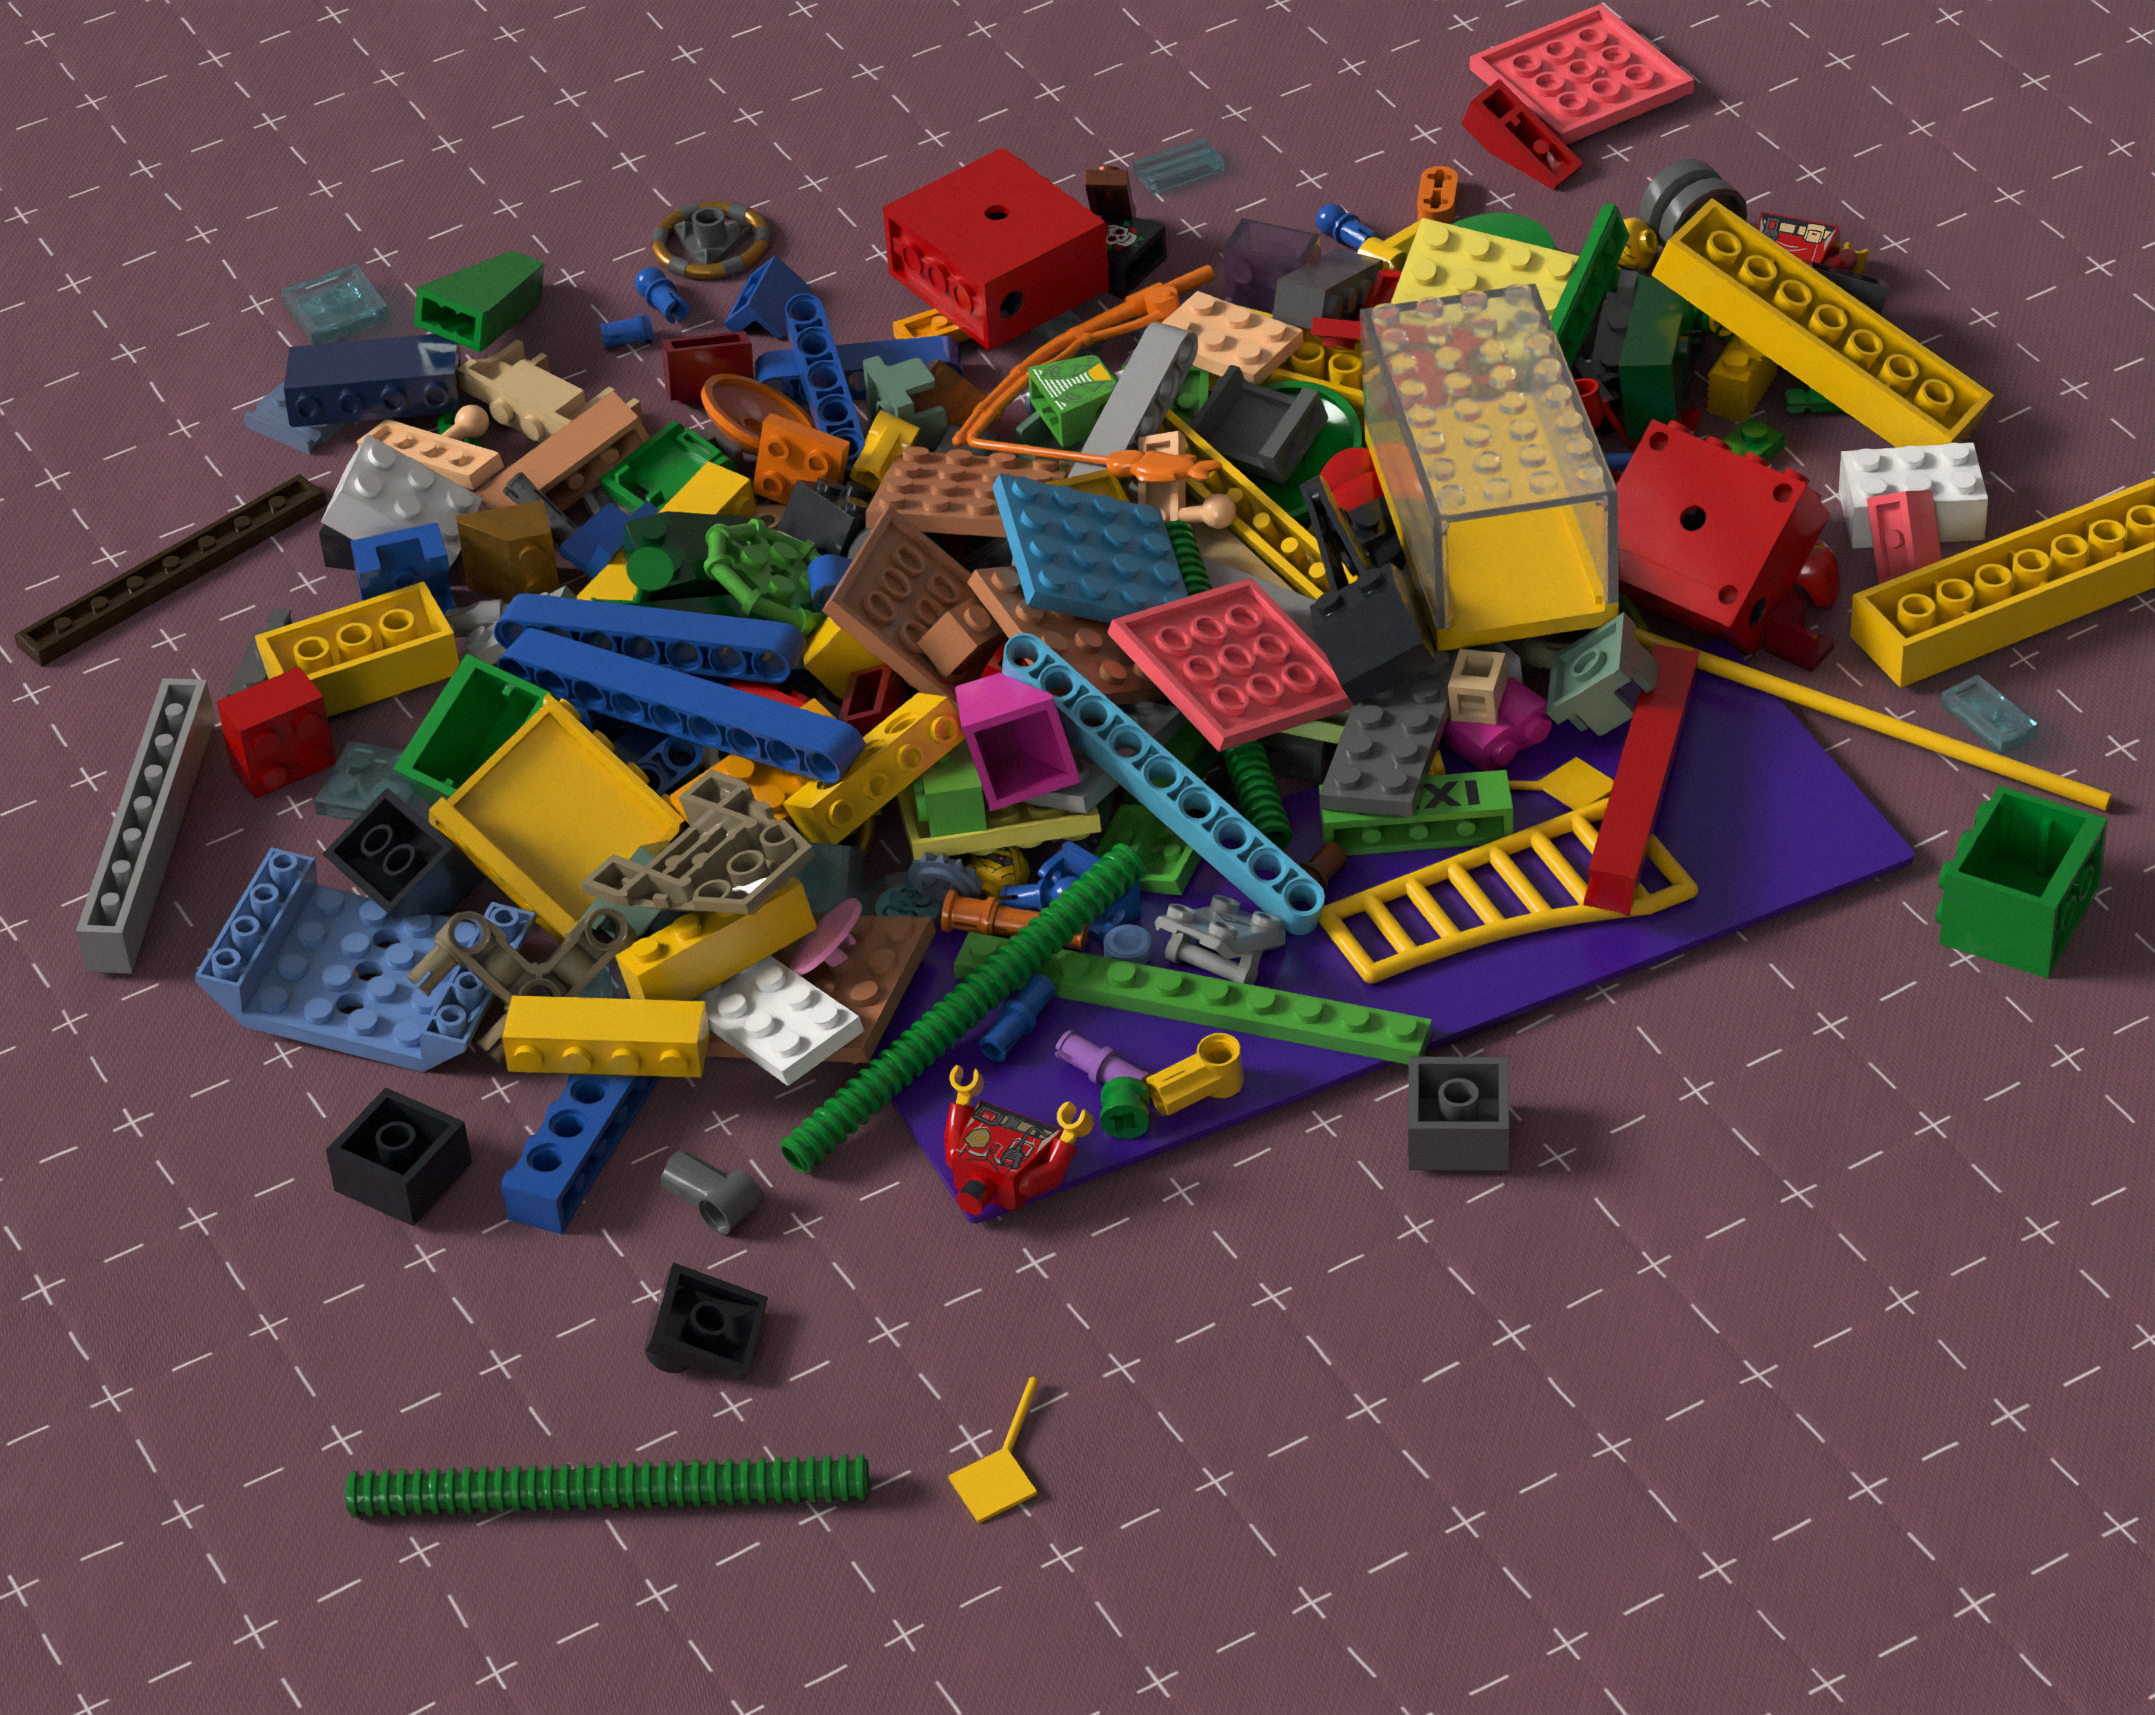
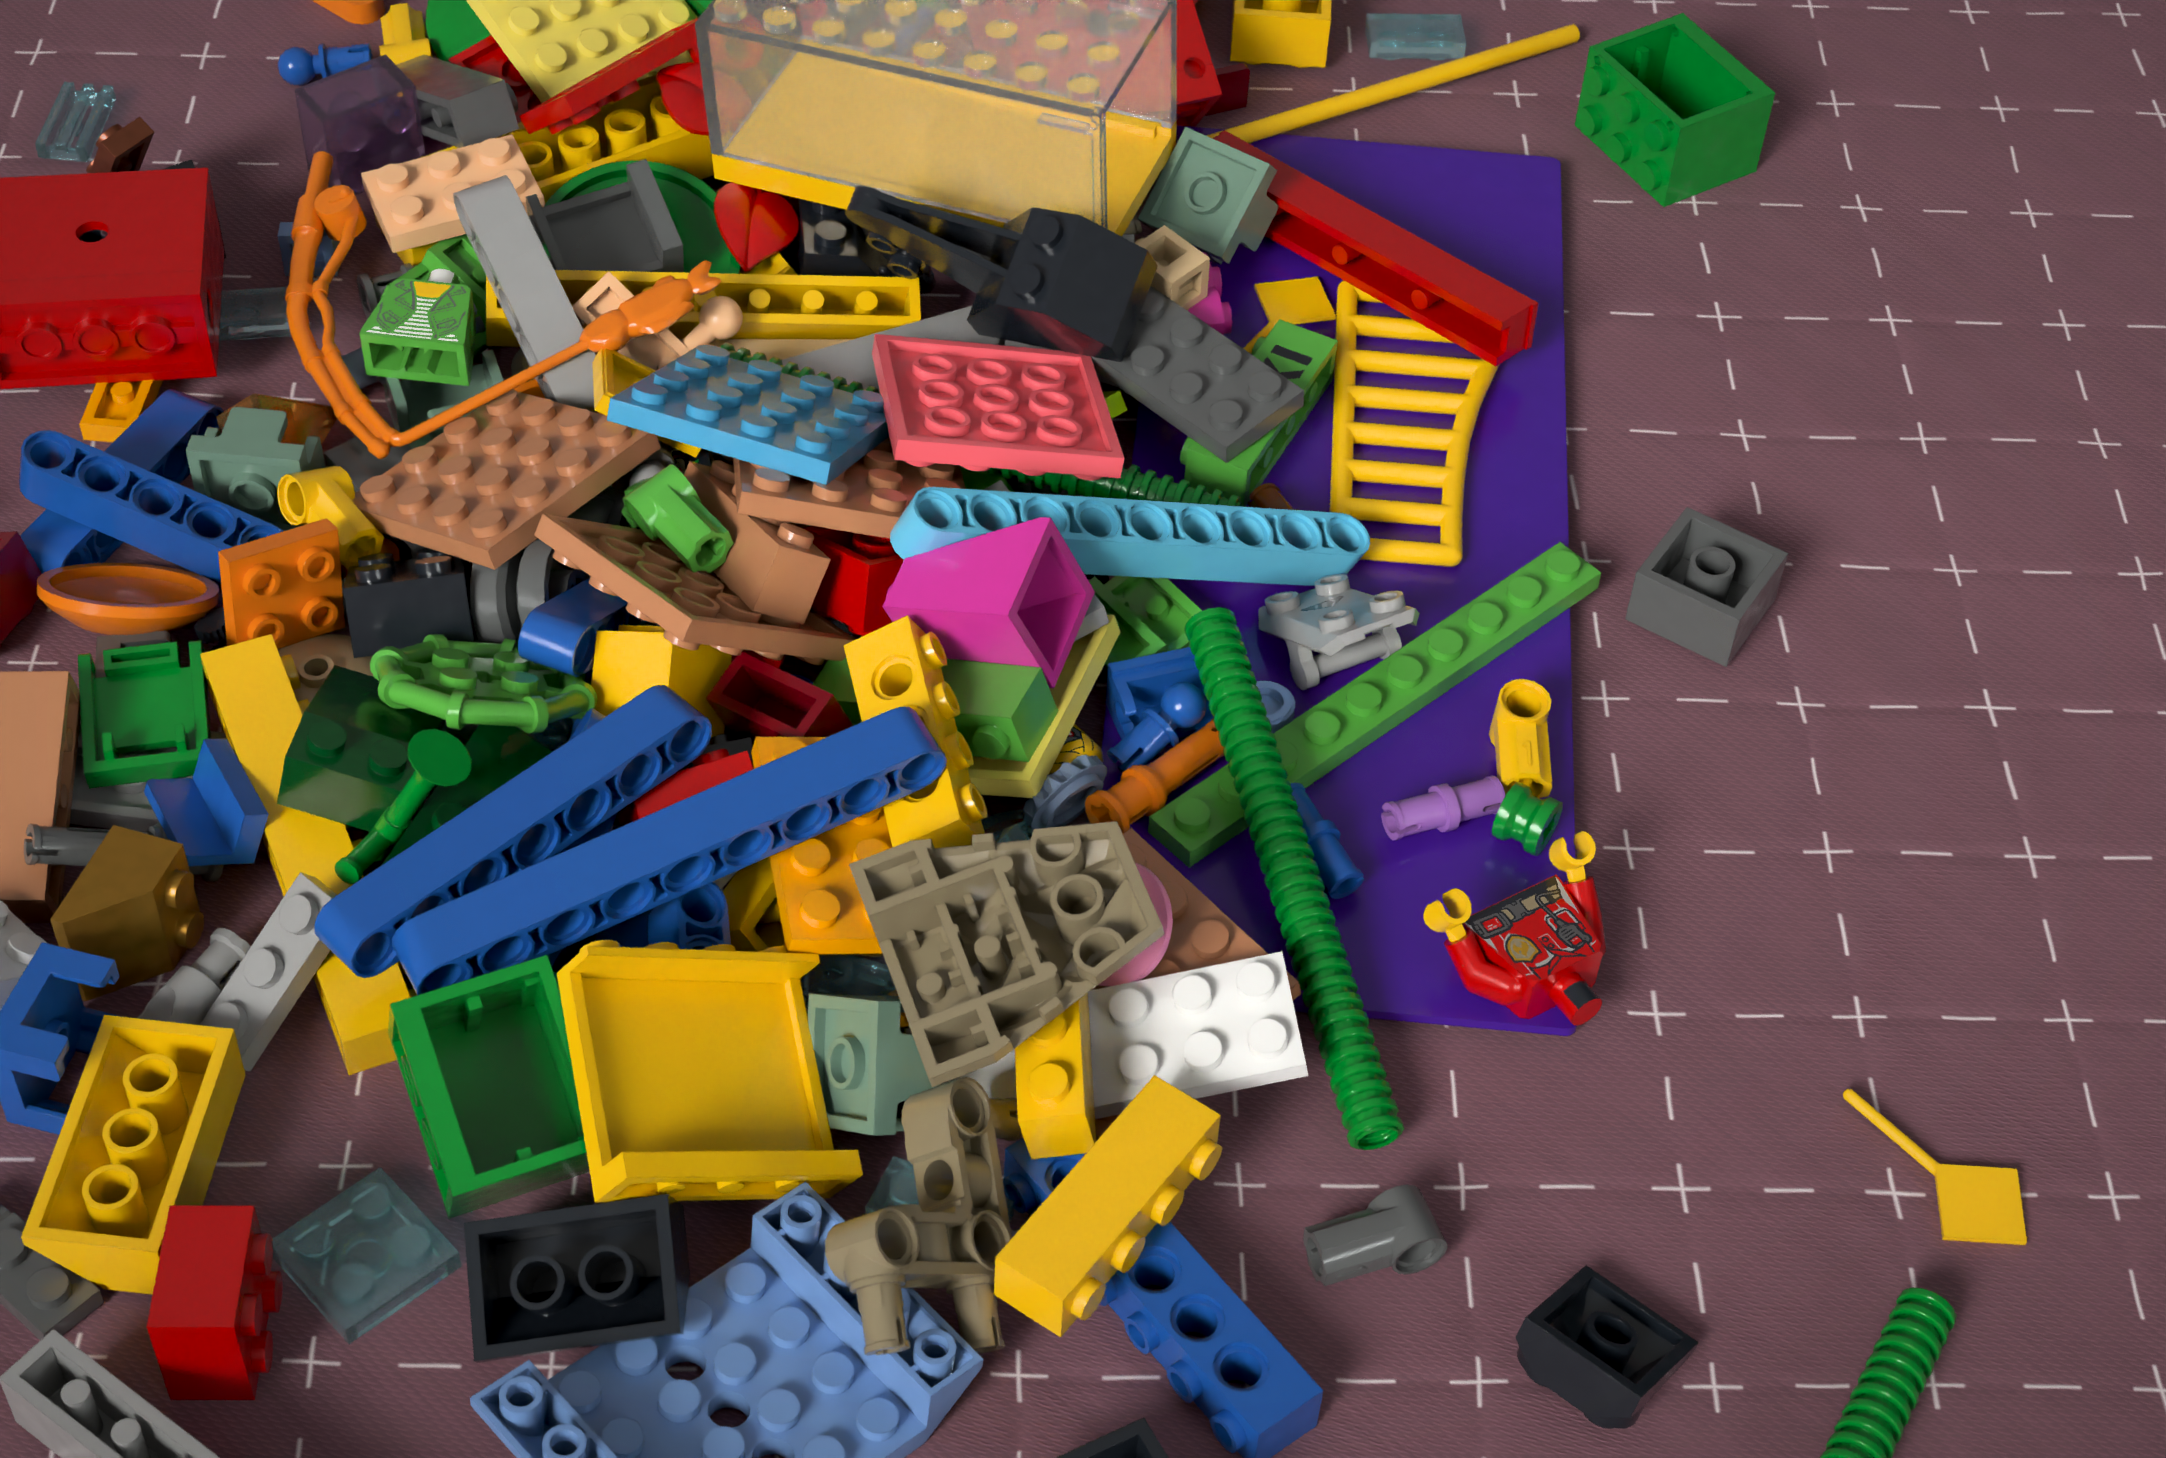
camera: 65 degrees left, 5 degrees up
none -> bright green piece [621,464,734,573]

